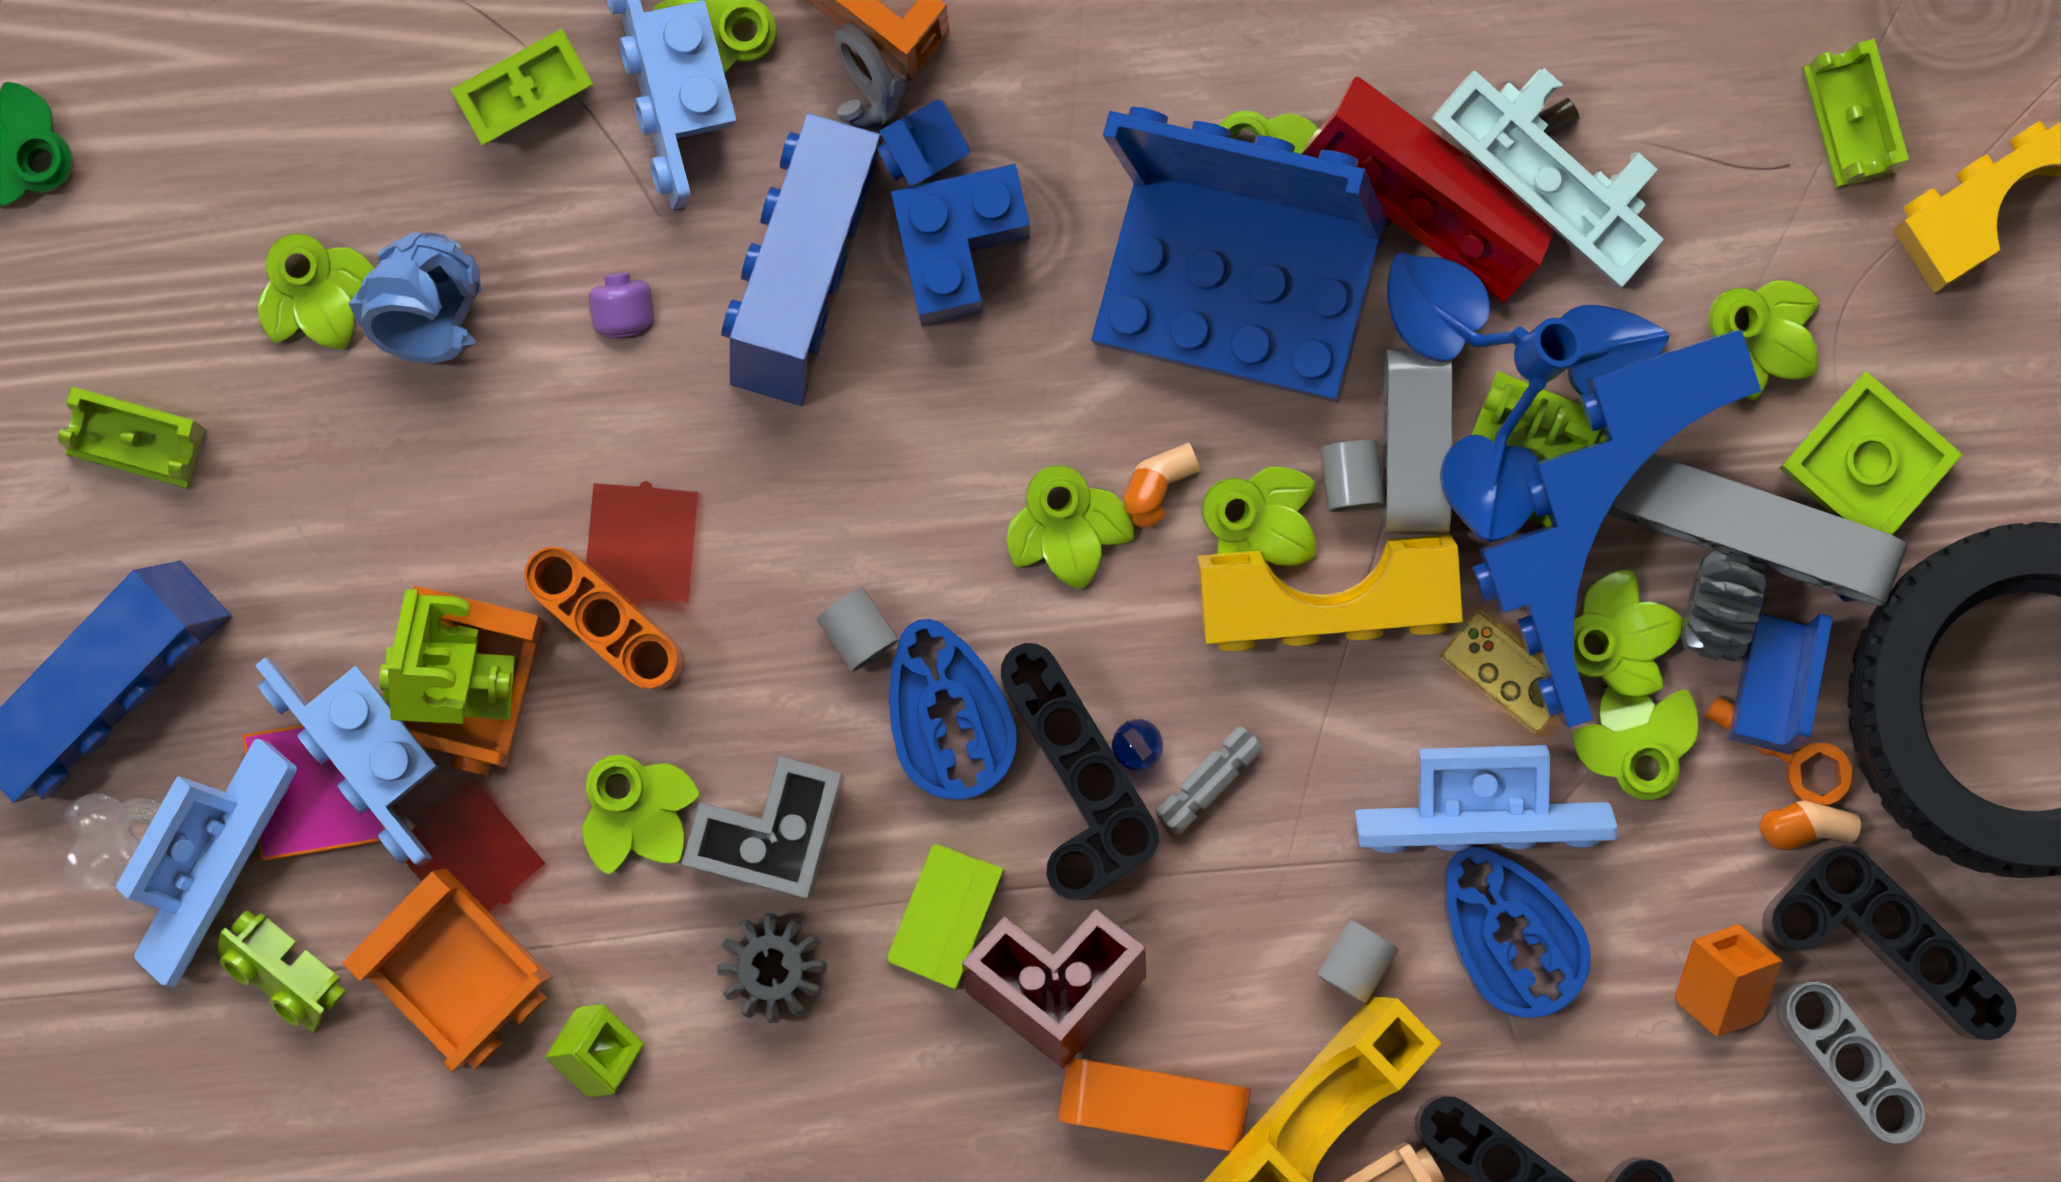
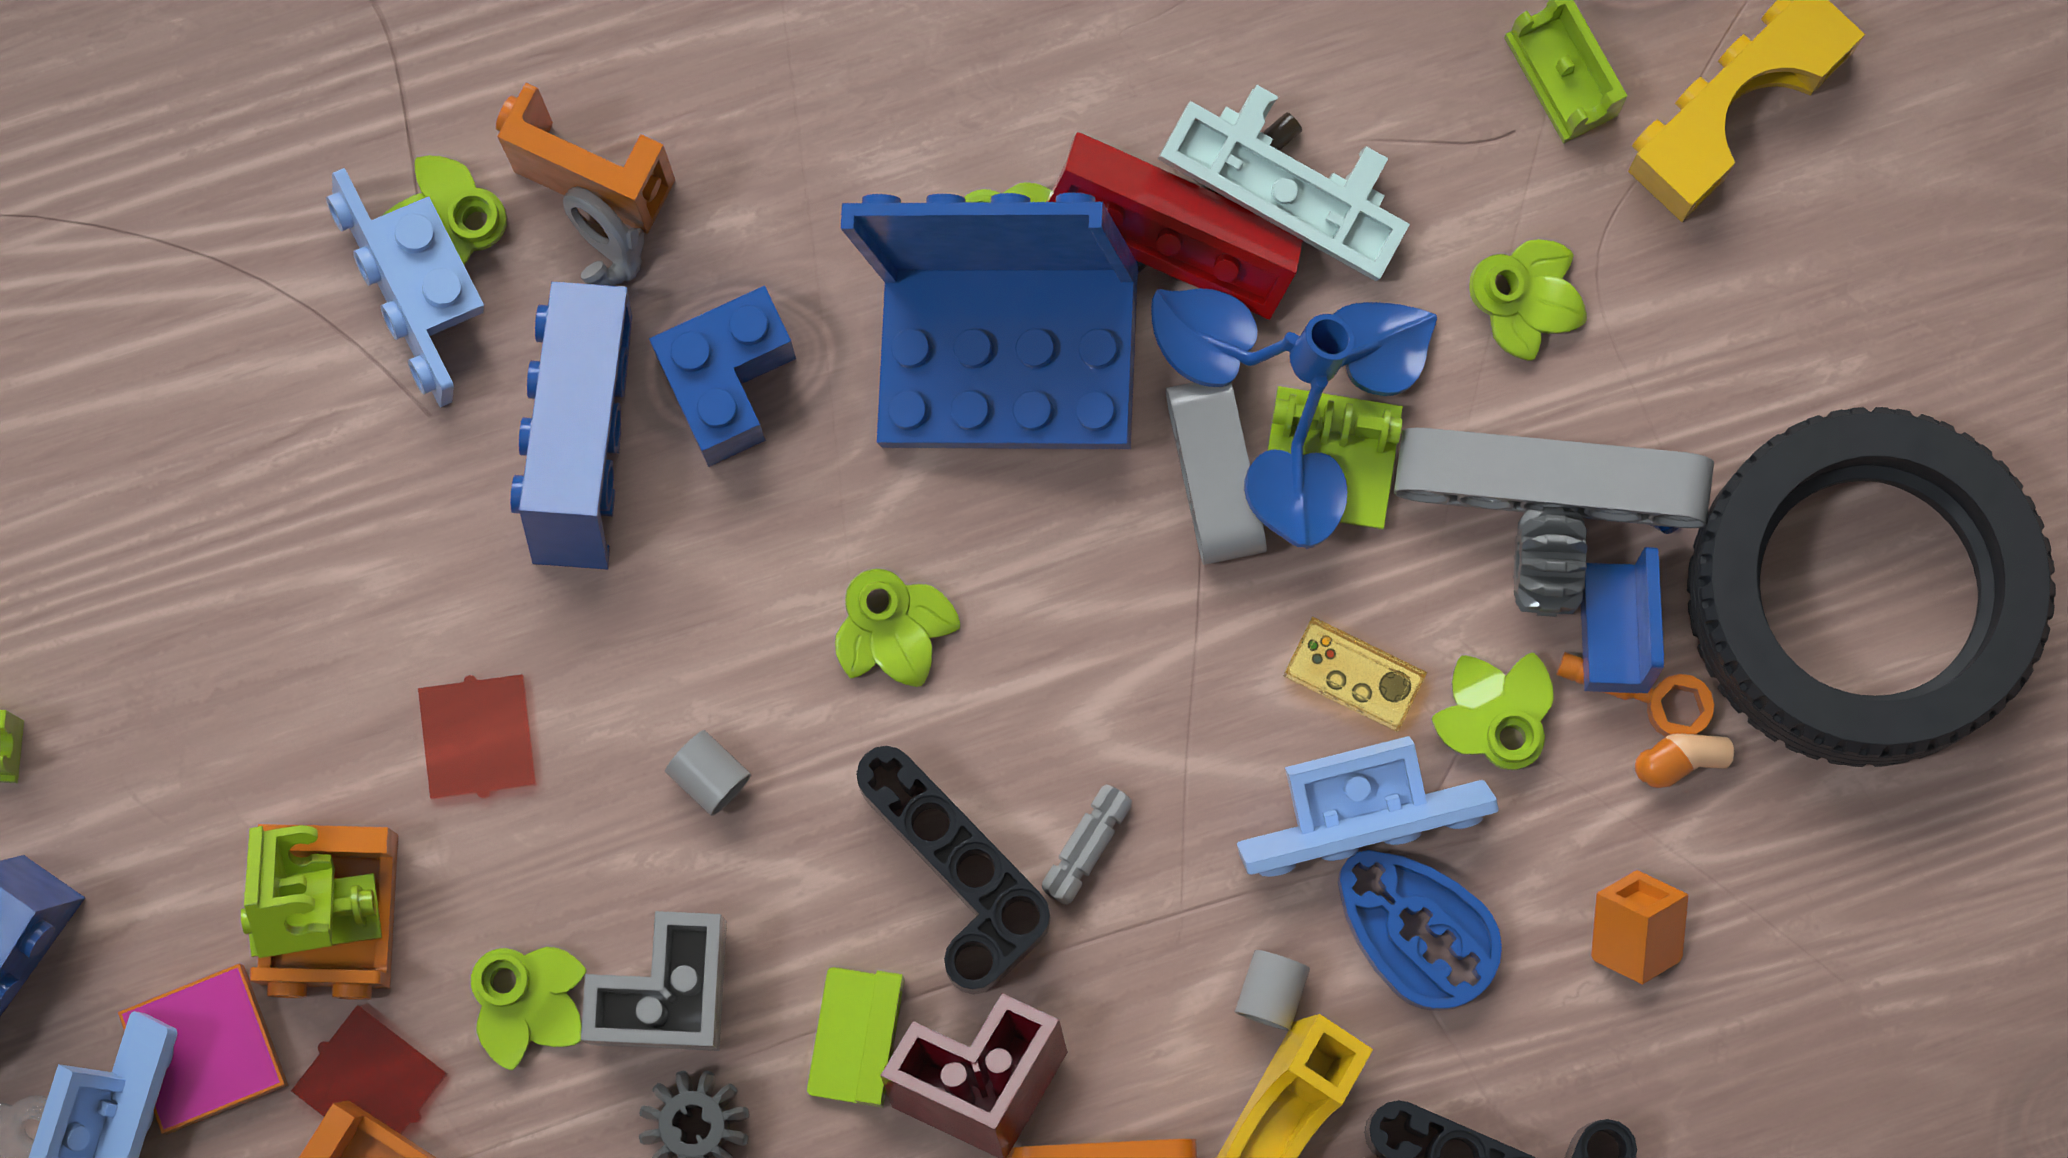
camera: 15 degrees left, 5 degrees down
light blue bracket [255,657,439,867] -> none
lime plate [258,233,375,350] -> none
medium blue helmet [349,232,482,364] -> none
lime hinge [450,28,593,145] -> none
orange beam [524,546,685,690] -> none
medium lavender piece [589,272,654,338] -> none
blue bracket [877,99,970,187] -> none
blue piece [889,619,1017,801] -> none
clear blue hinge [1112,719,1163,771] -> none
arm [1123,442,1201,528] -> none
yellow arch [1197,534,1463,651] -> none
lime plate [1201,466,1317,566] -> none
light grey beam [1320,440,1385,512] -> none
blue arch [1473,329,1761,728] -> none
lime plate [1573,570,1683,697] -> none
black beam [1762,845,2017,1040] -> none
light grey beam [1776,982,1925,1144] -> none
lime plate [1779,371,1963,535] -> none

